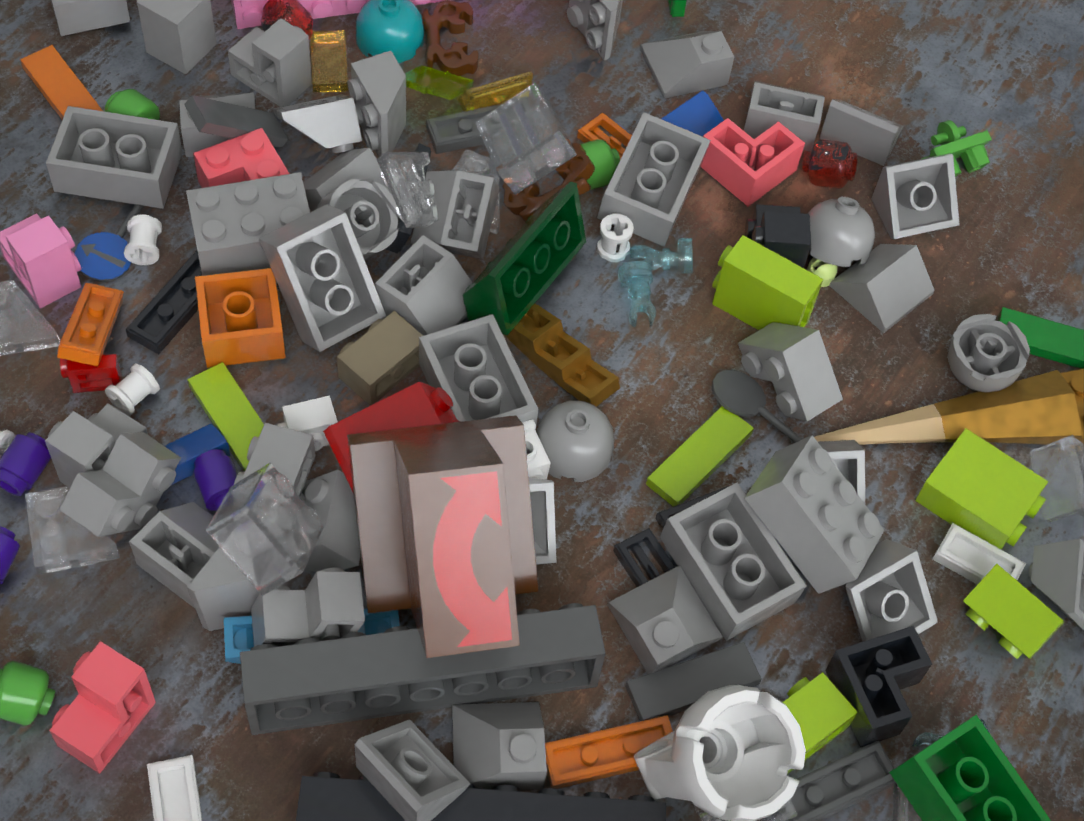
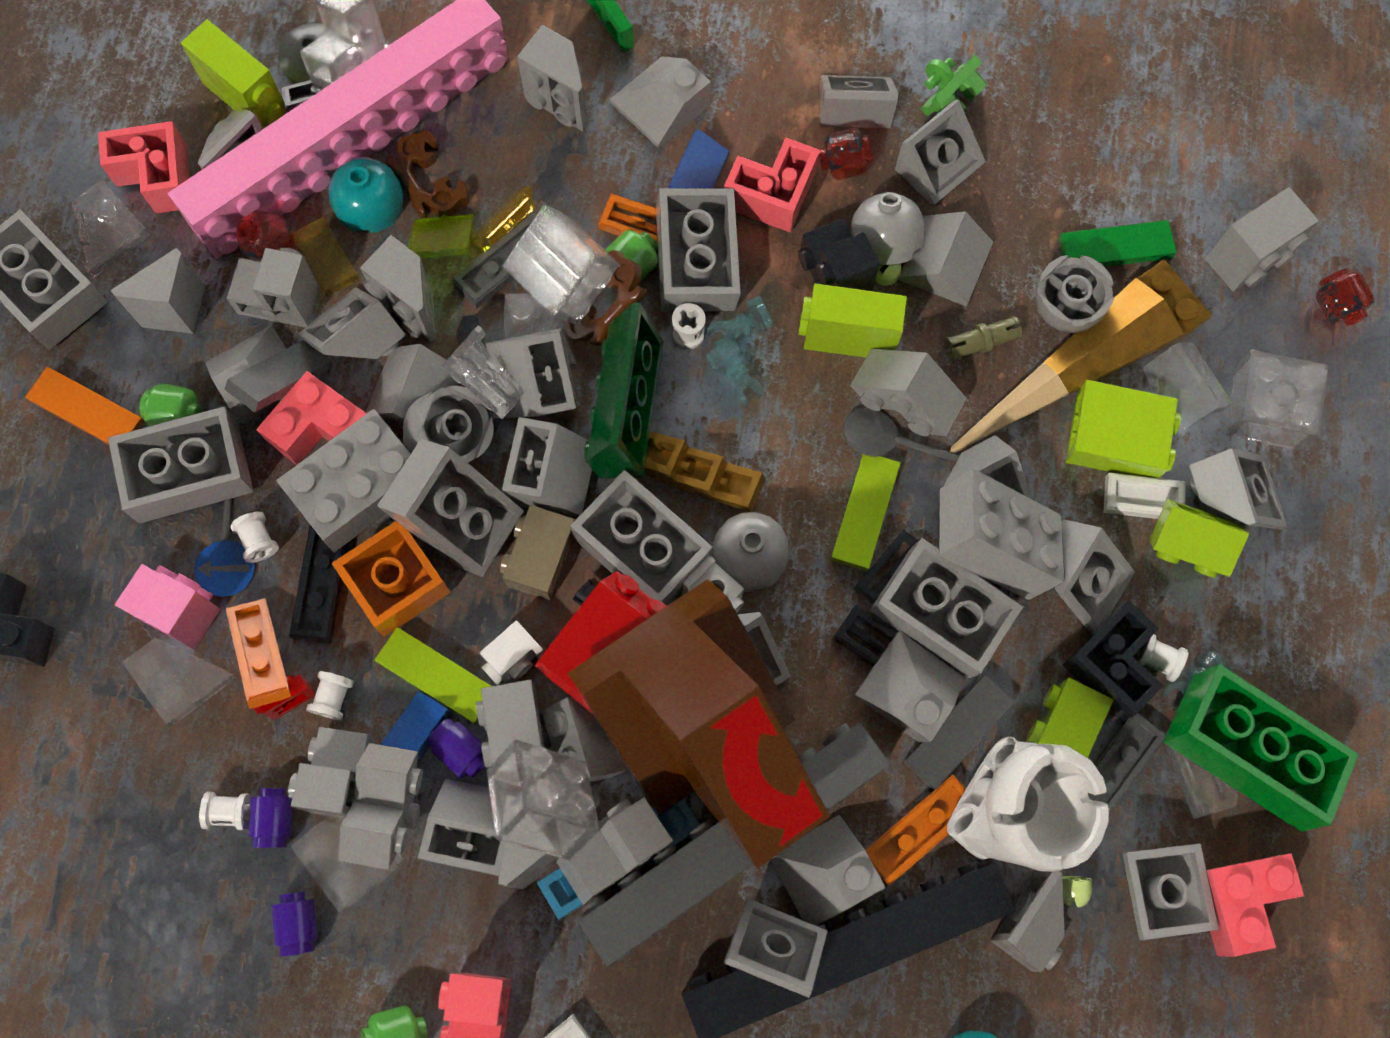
camera: 20 degrees left, 15 degrees up
light grey slope [743,81,825,152] -> none
none -> olive pin [943,316,1022,361]
none -> white bush [1135,634,1188,682]

